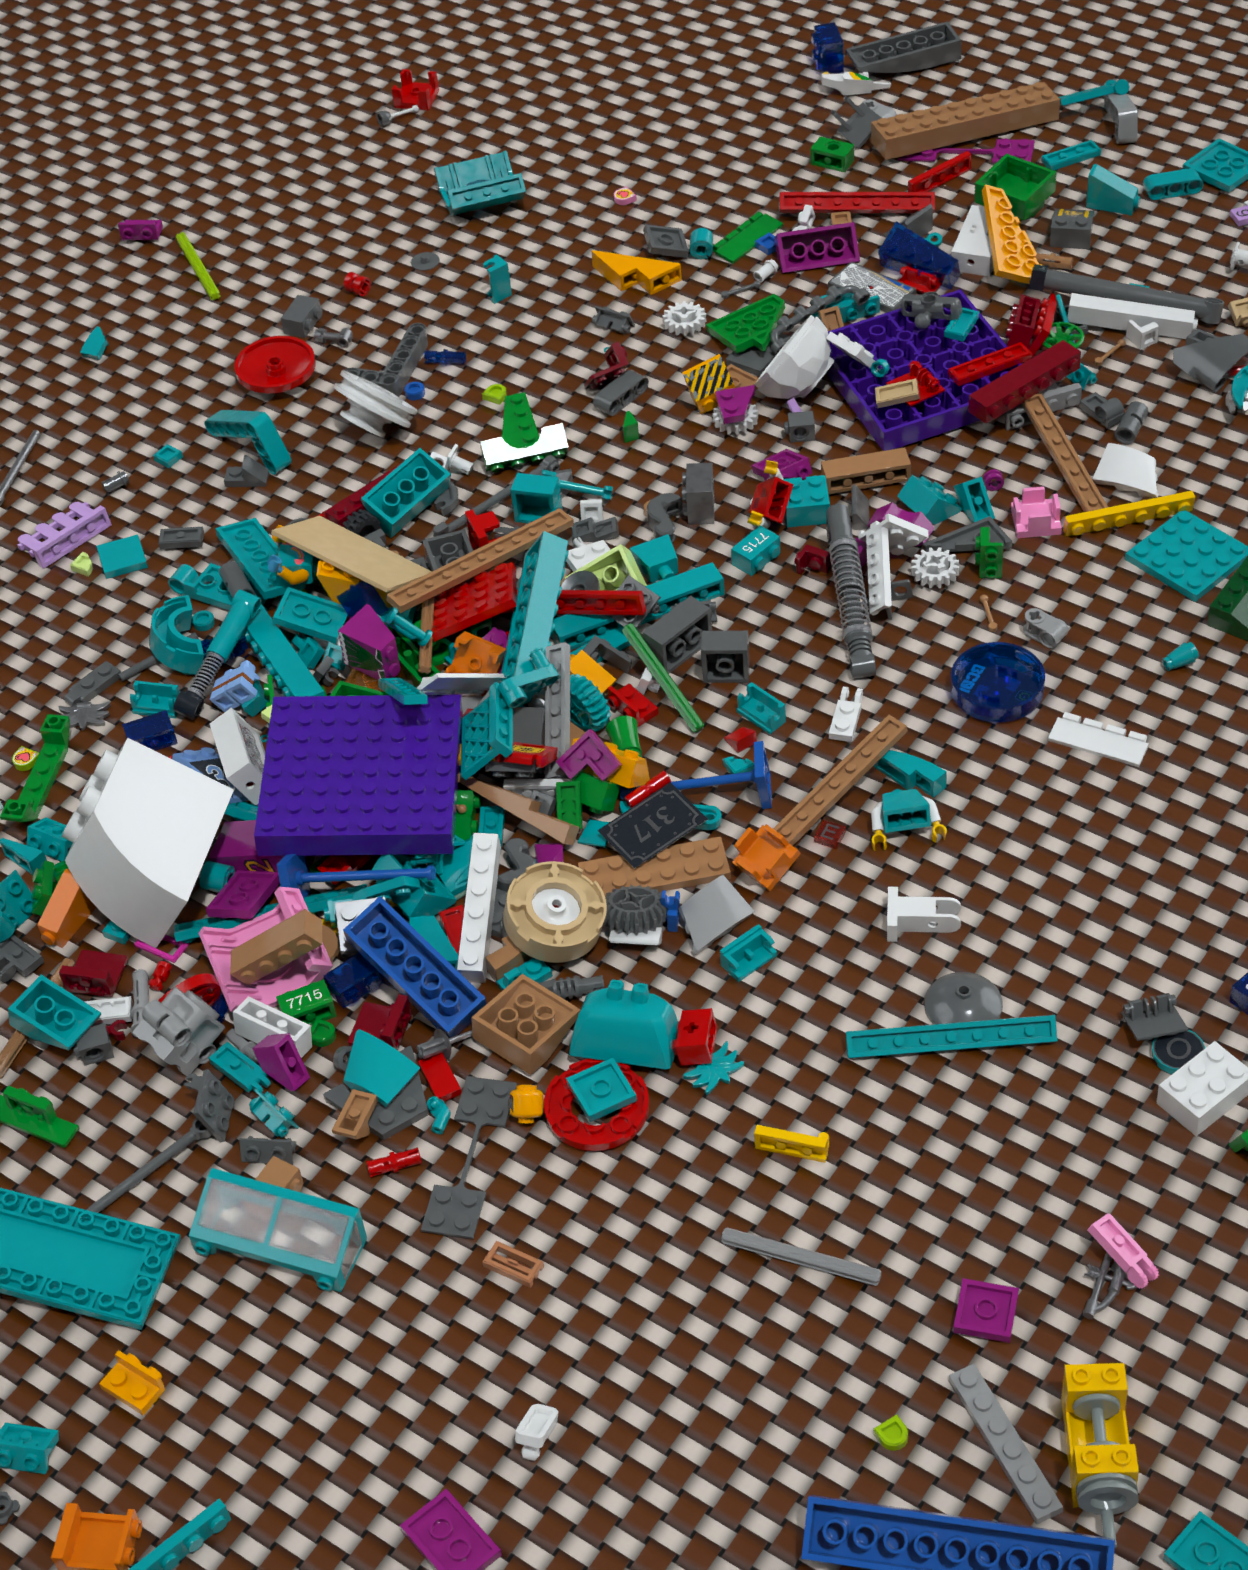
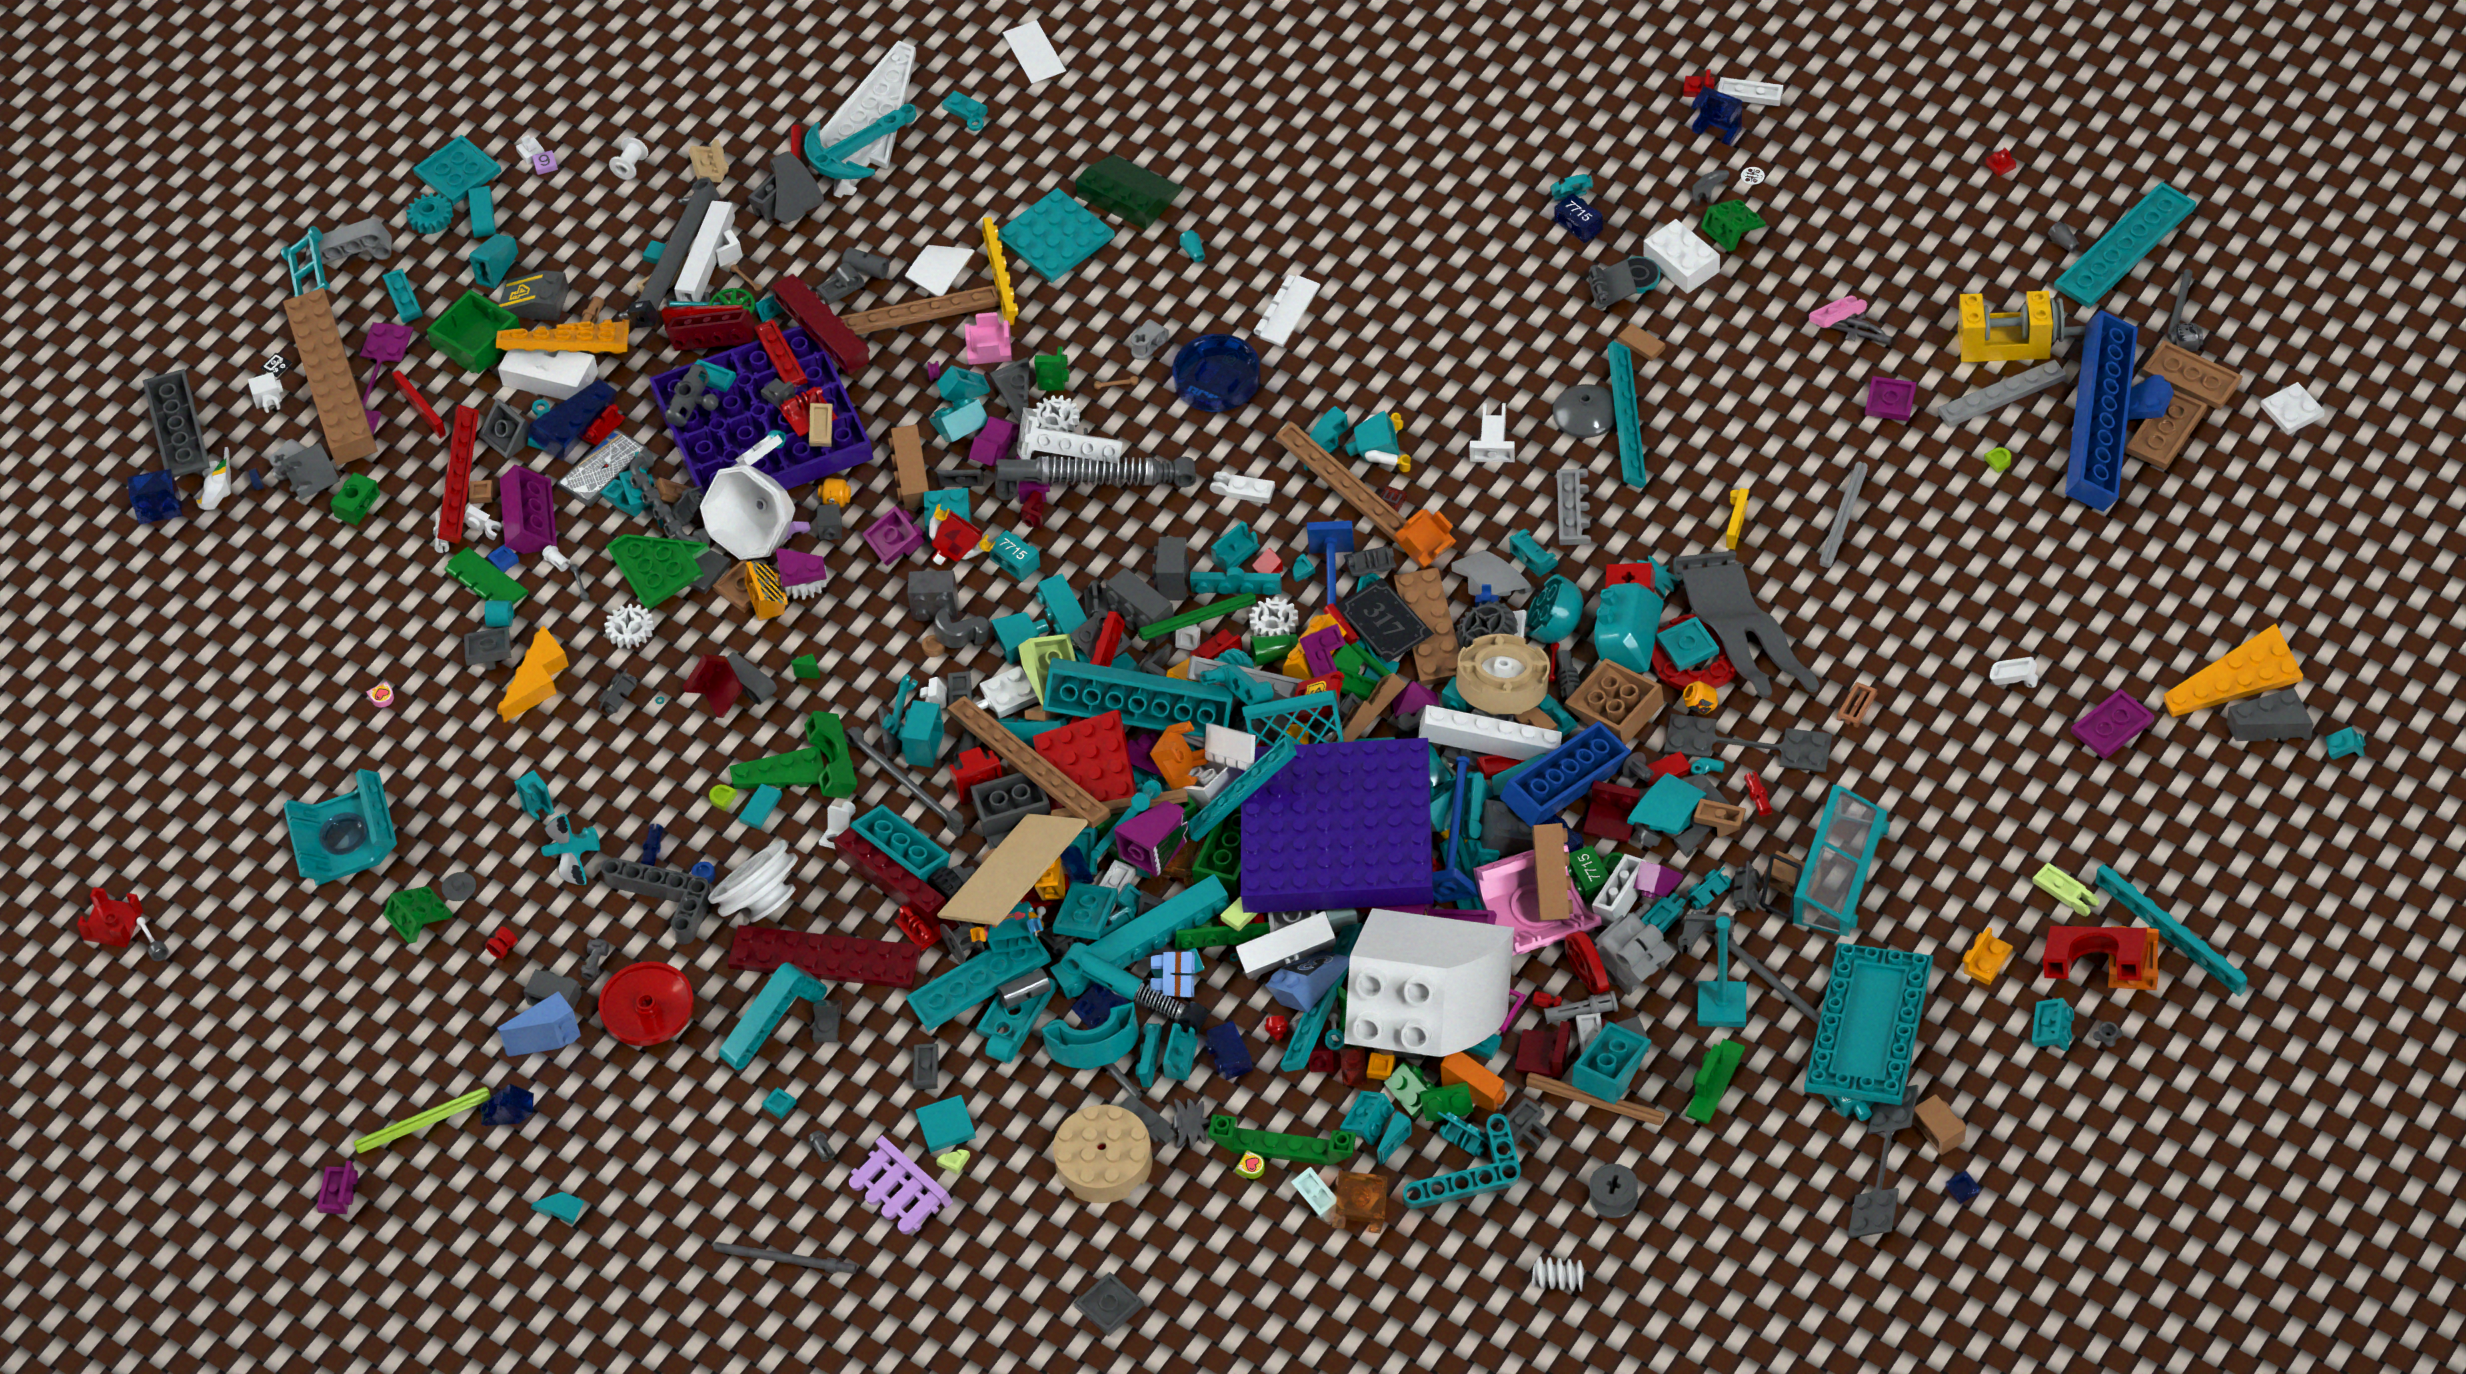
camera: 90 degrees left, 5 degrees up
none -> white brick [248,372,283,413]
none -> dark blue tile [249,468,264,491]
none -> green bracket [383,886,453,944]
none -> teal gear [406,193,454,234]
none -> clear blue slope [481,1084,534,1126]
none -> medium blue slope [497,991,581,1057]
none -> animal [541,813,600,885]
none -> dark red plate [728,925,922,989]
none -> teal tile [739,784,782,830]
none -> dark grey bracket [761,378,795,408]
none -> light orange head [818,478,851,508]
none -> tan piece [1053,1105,1153,1203]
none -> teal hinge [1136,1023,1162,1088]
none -> teal hinge [1190,567,1282,595]
none -> white gear [1249,597,1299,636]
none -> dark grey hinge [1343,546,1397,576]
none -> green bar [1350,642,1391,677]
none -> teal cylinder [1525,574,1584,644]
none -> red hinge [1549,642,1560,682]
none -> light grey hinge [1557,469,1591,545]
none -> medium nougat tile [1618,323,1665,362]
none -> dark grey flag [1673,550,1819,698]
none -> teal tile [1698,916,1747,1027]
none -> black piece [1760,853,1802,919]
none -> yellowish green hinge [2032,863,2100,917]
none -> red arch [2043,926,2148,981]

